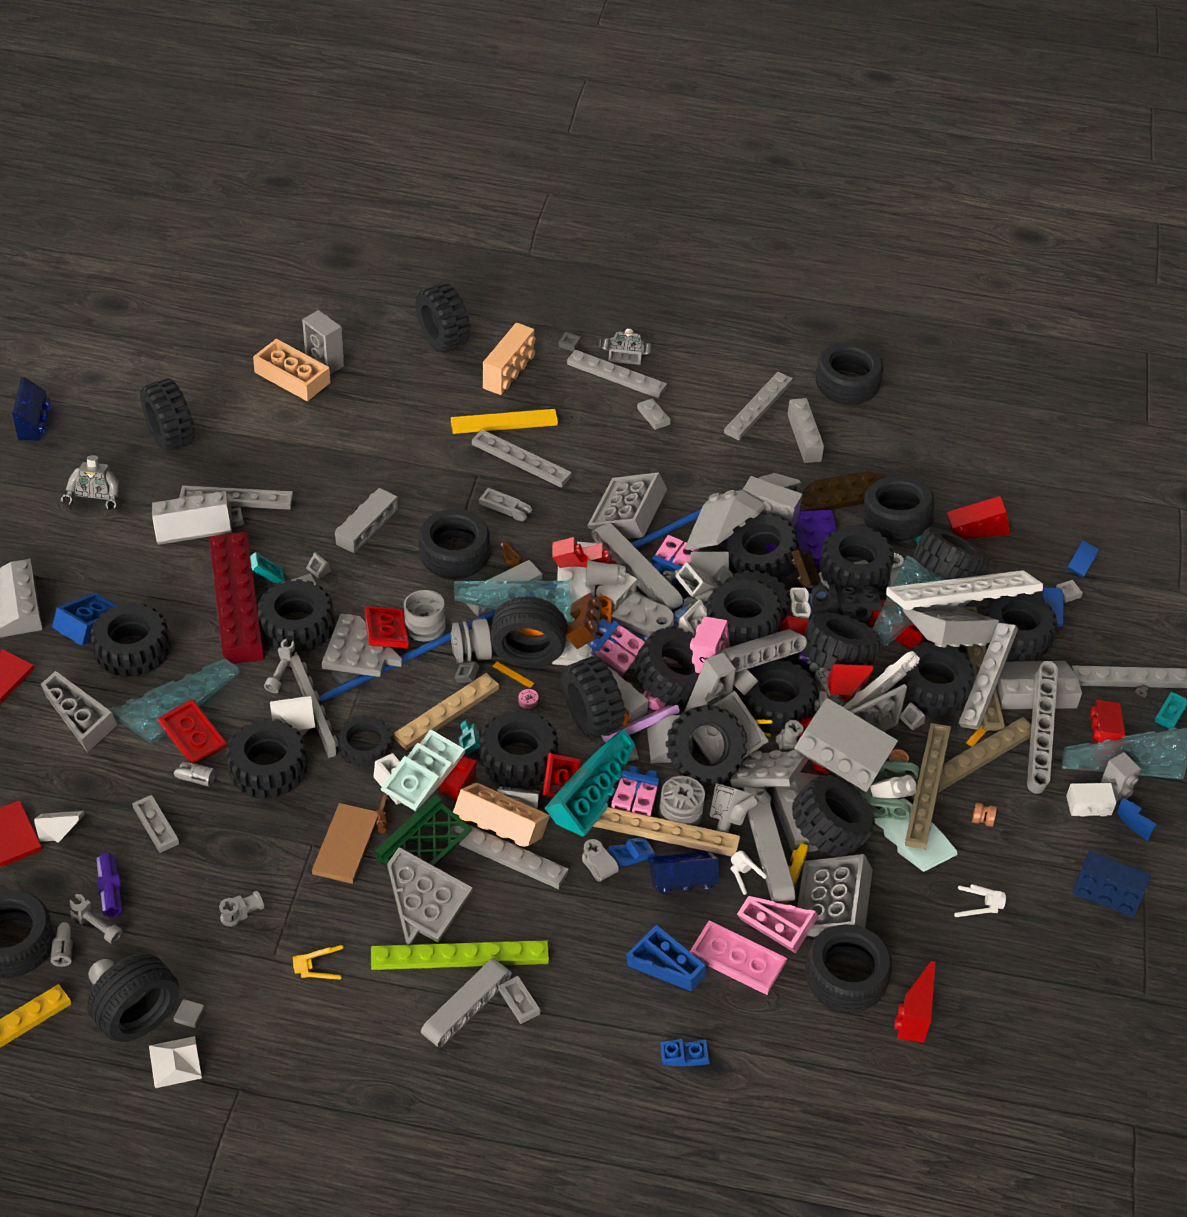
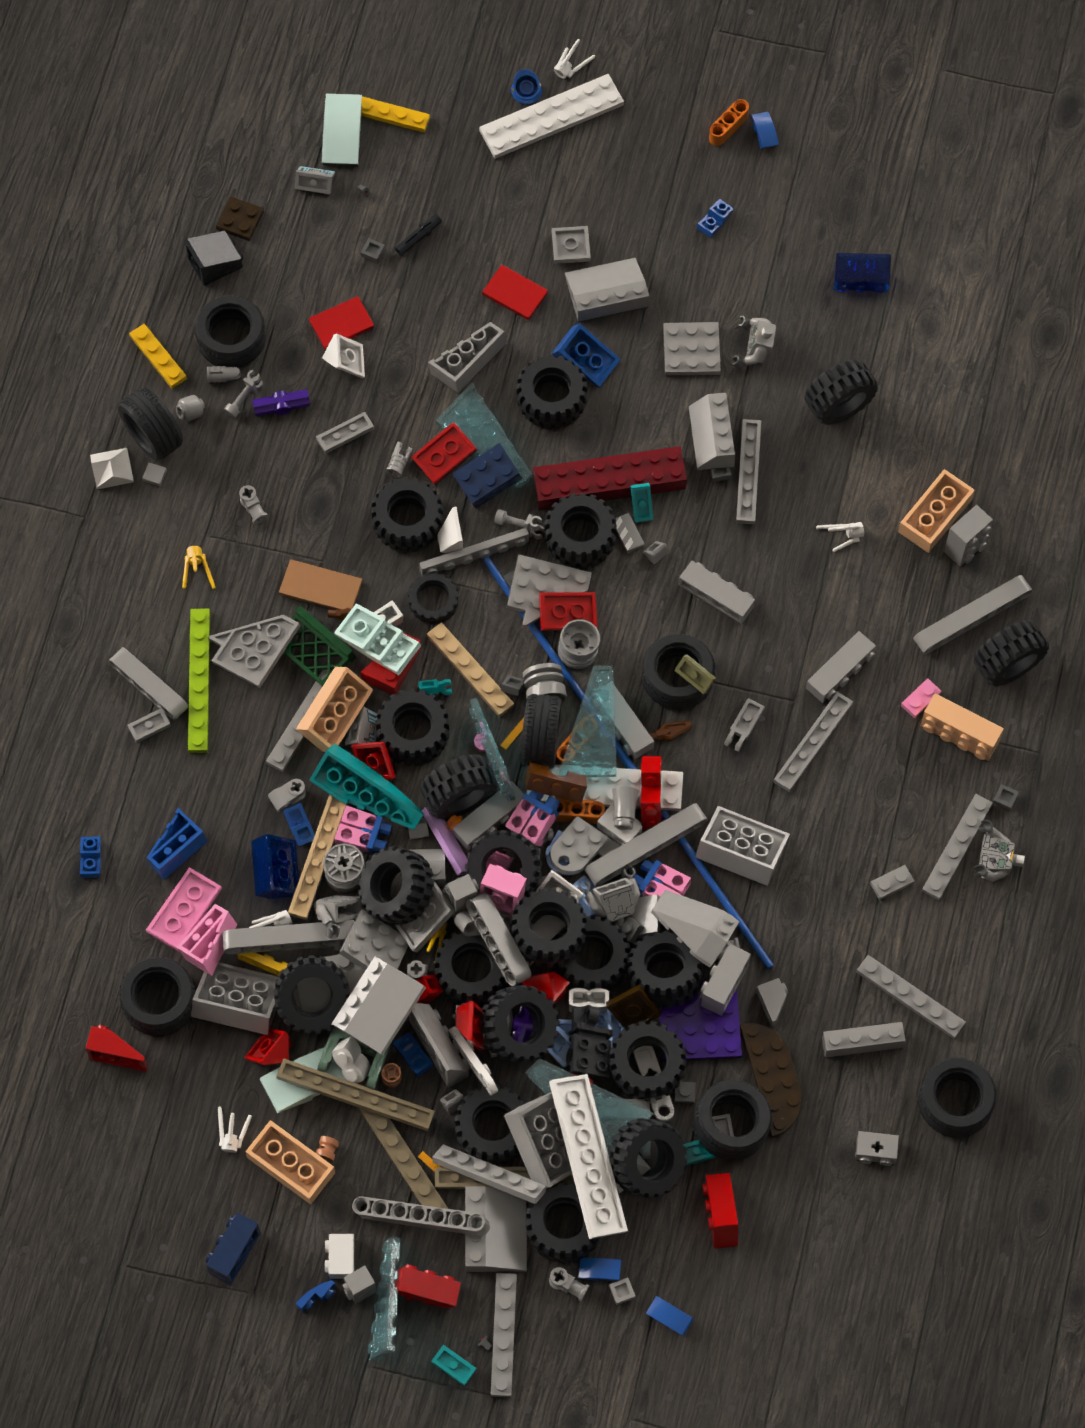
camera: 95 degrees right, 20 degrees up
yellow tile [451,409,558,434] -> none
none -> red slope [244,1027,293,1065]
none -> light nougat brick [246,1120,335,1204]
none -> dark blue brick [453,443,523,509]
none -> clear light blue wing [468,698,515,802]
none -> light grey connector [549,1267,590,1301]
none -> light grey plate [663,322,721,376]
none -> olive plate [674,654,716,694]
none -> light grey brick [806,631,876,703]
none -> white plant [816,522,864,552]
none -> light grey brick [855,1131,899,1166]
none -> bright pink plate [901,679,942,718]
none -> light grey beam [913,575,1033,654]

